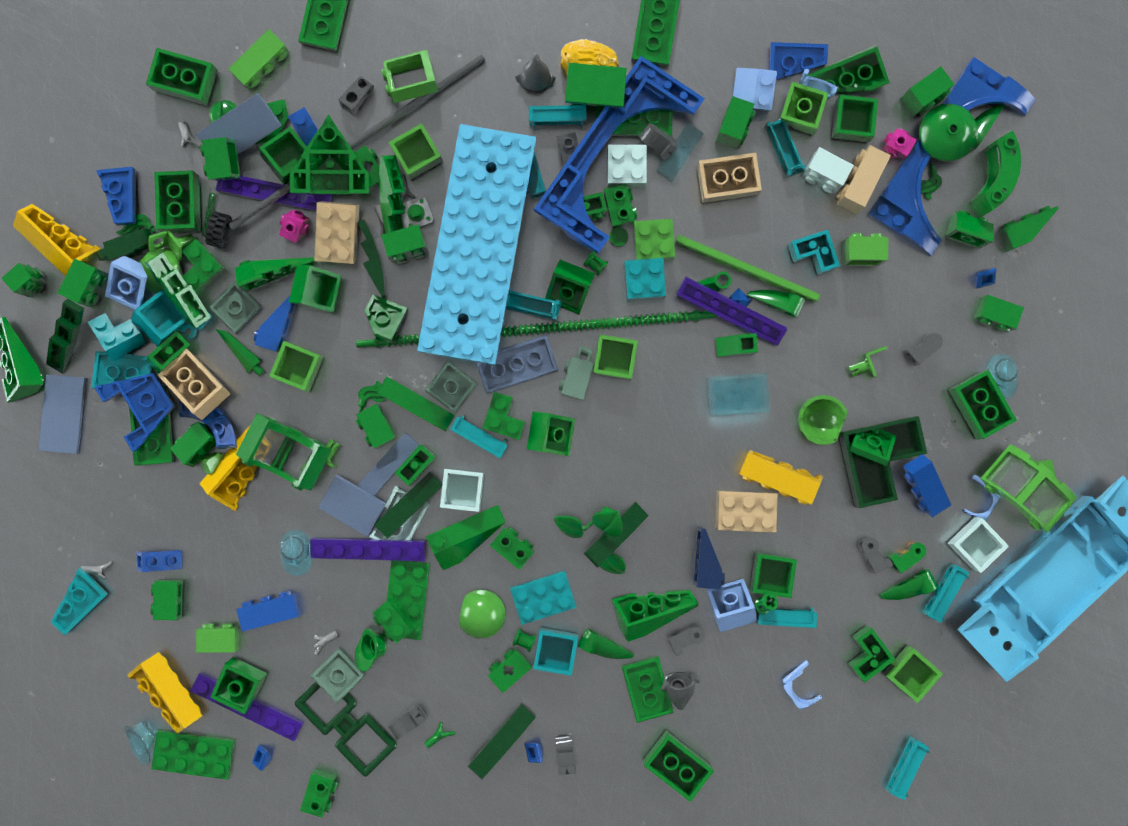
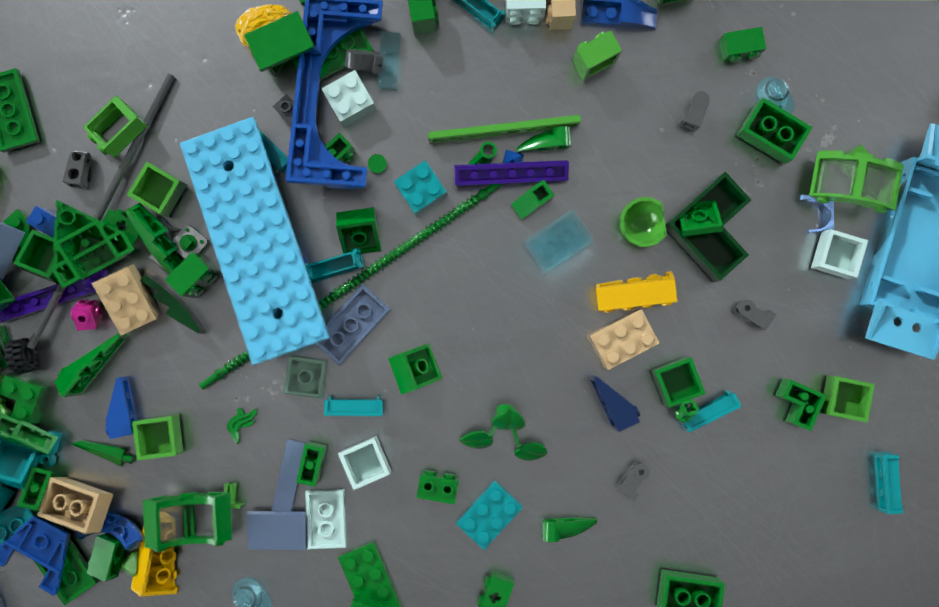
camera: 30 degrees left, 0 degrees up
sand green tile [208,281,263,335] -> none
green piece [289,265,342,313] -> none
dark purple plate [310,538,426,561] -> none
green brick [356,404,397,449] -> none
green plate [365,294,408,343] -> none
dark green tile [374,471,443,539] -> none
green slope [377,376,455,432] -> none
green wedge [426,505,506,570] -> none
bright green cylinder [459,590,506,639] -> none
green brick [483,392,526,440] -> none
green bush [512,629,536,652] -> none
dark grey hat [515,54,556,91] -> none
teal container [529,105,586,128] -> none
teal piece [533,627,578,676] -> none
sand green brick [559,346,594,401] -> none
green bush [583,251,608,276] -> none
dark green slope [584,502,649,568] -> none
bright green piece [593,335,638,380] -> none
green brick [603,184,637,229] -> none
green wedge [612,590,698,642] -> none
green tile [622,656,674,723] -> none
bright green piece [633,219,675,261] -> none
dark grey hat [660,673,700,710] -> none
tan brick [697,153,762,203] -> none
light blue slope [707,579,757,632] -> none
light blue helmet [783,660,822,710] -> none
teal brick [788,230,840,275] -> none
bright green bracket [849,346,888,378] -> none
green piece [880,569,938,600] -> none
green leg [886,542,926,574] -> none
blue brick [903,454,951,517] -> none
teal container [922,563,970,623] -> none
blue slope [976,268,997,288] -> none

